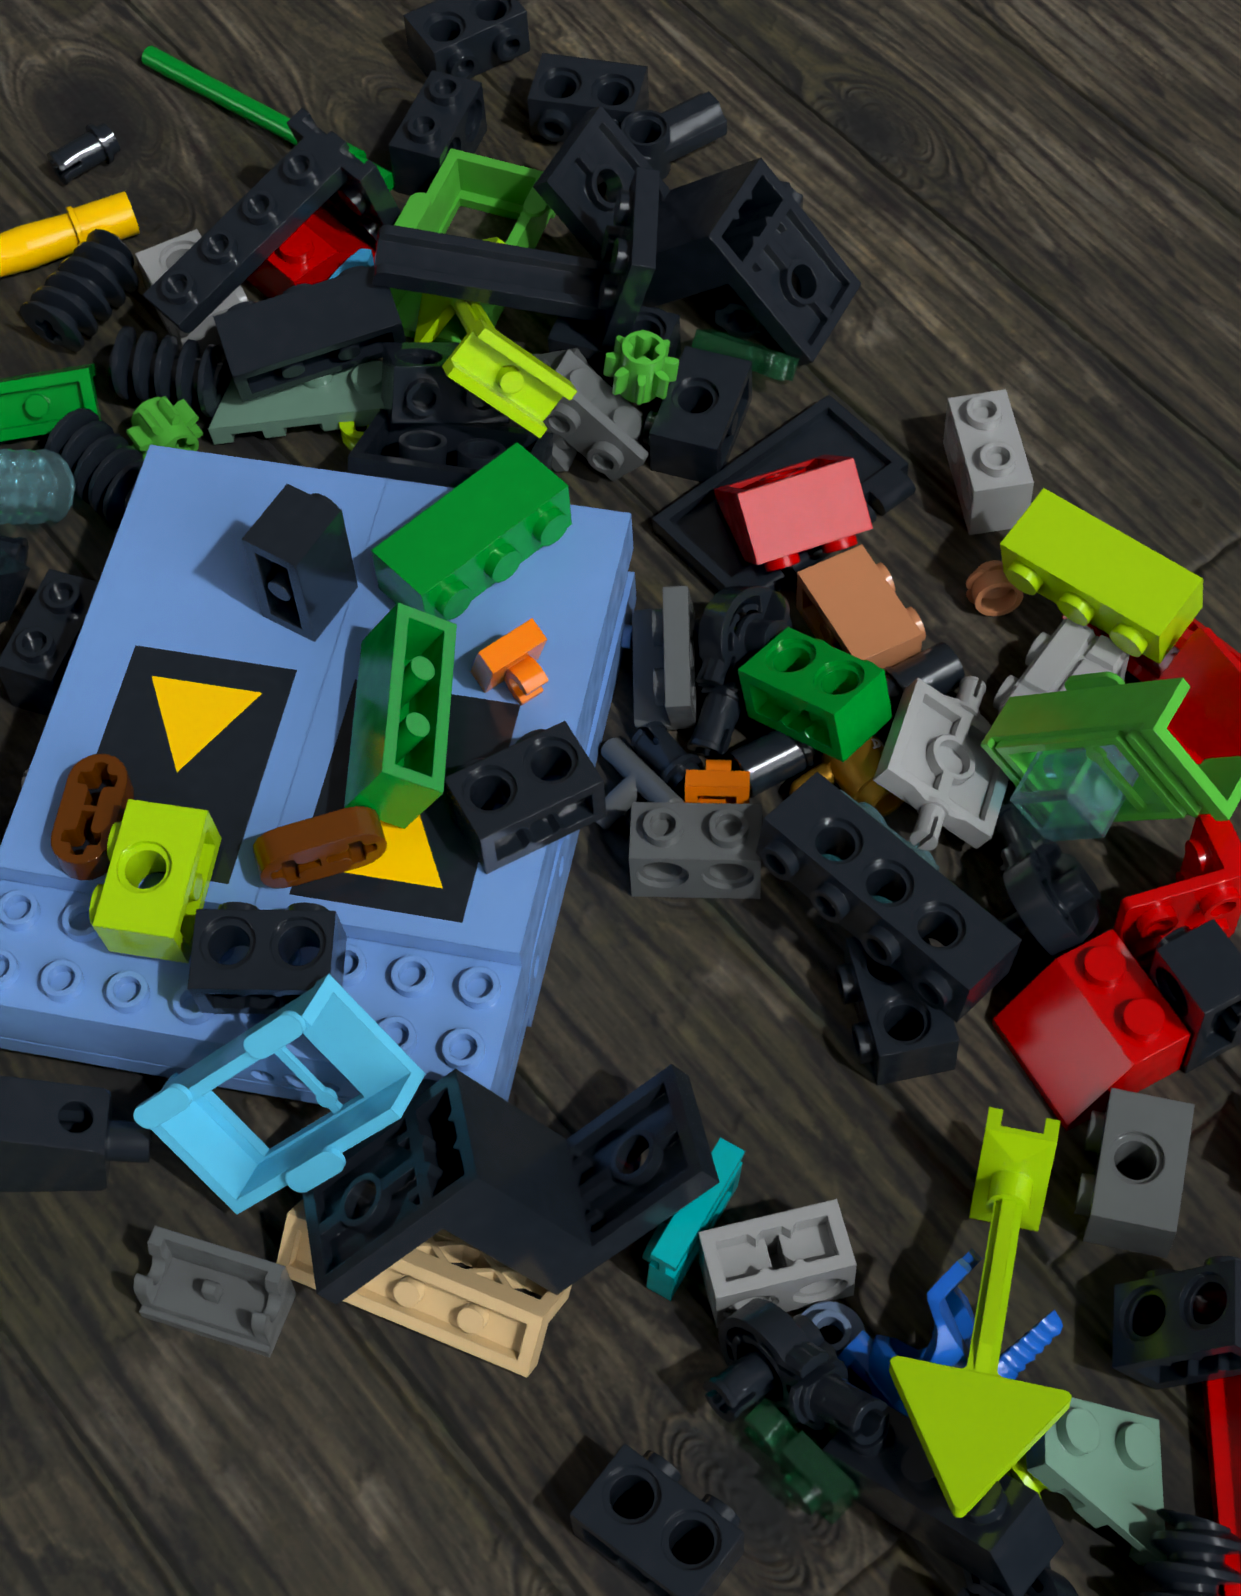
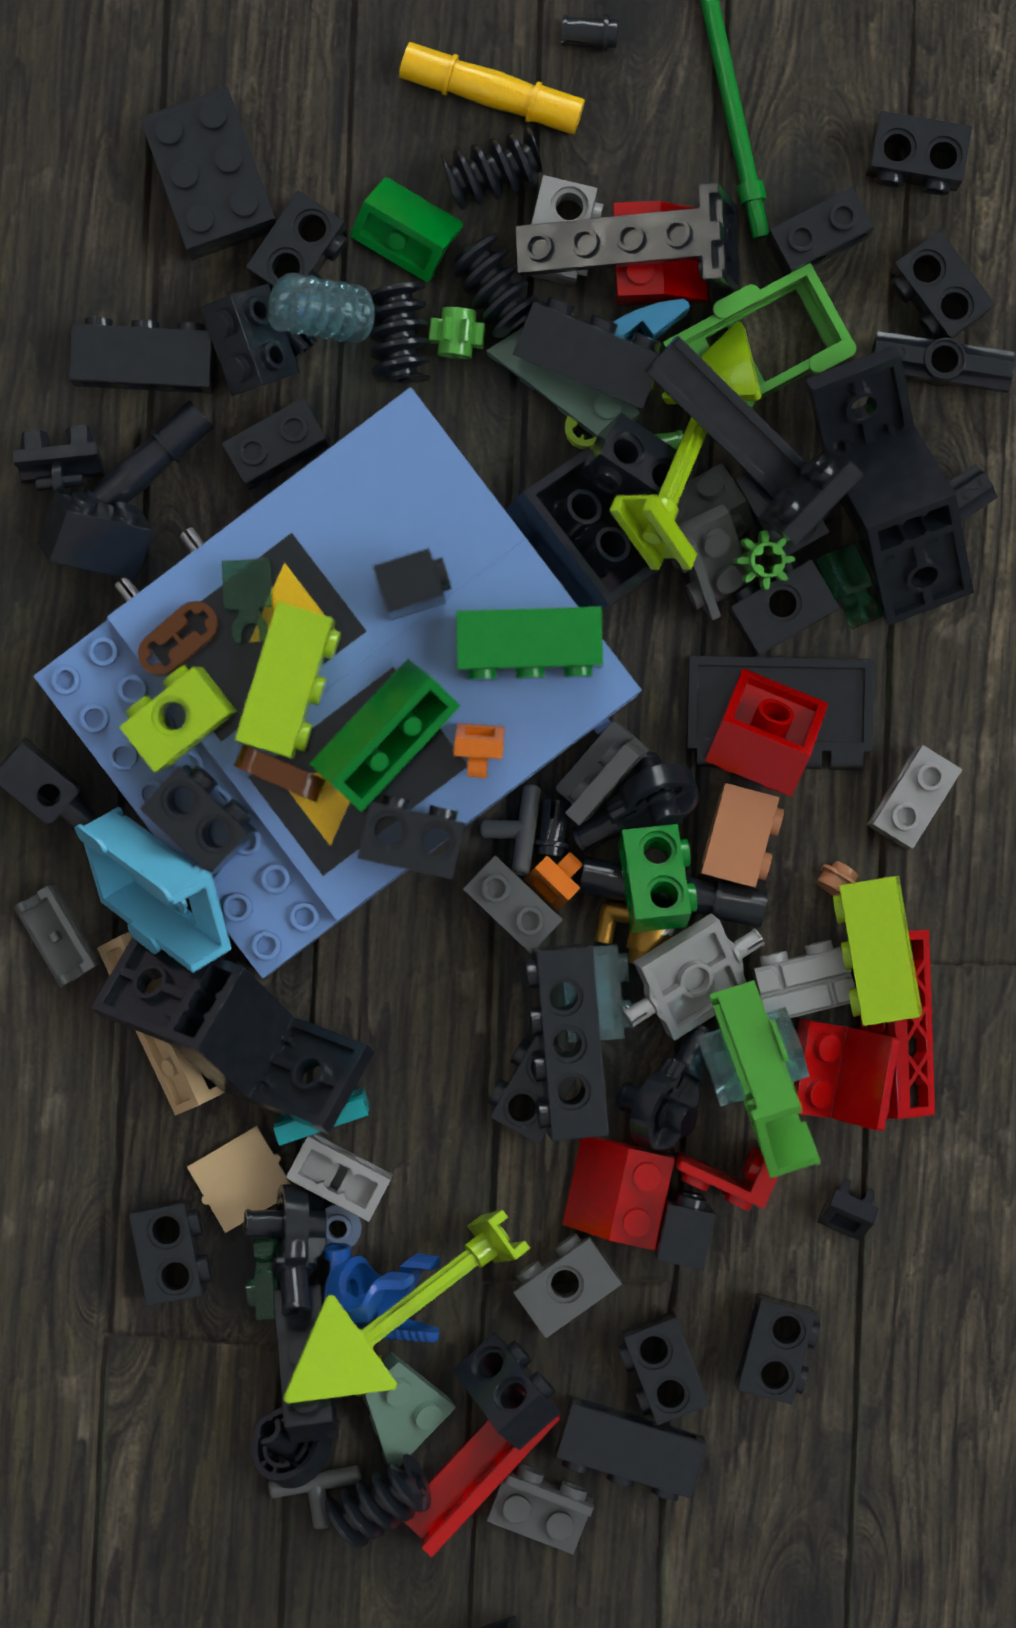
camera: 35 degrees right, 30 degrees up
none -> tan piece [187,1125,292,1233]
none -> clear green plate [221,558,274,644]
none -> lime brick [235,601,341,759]

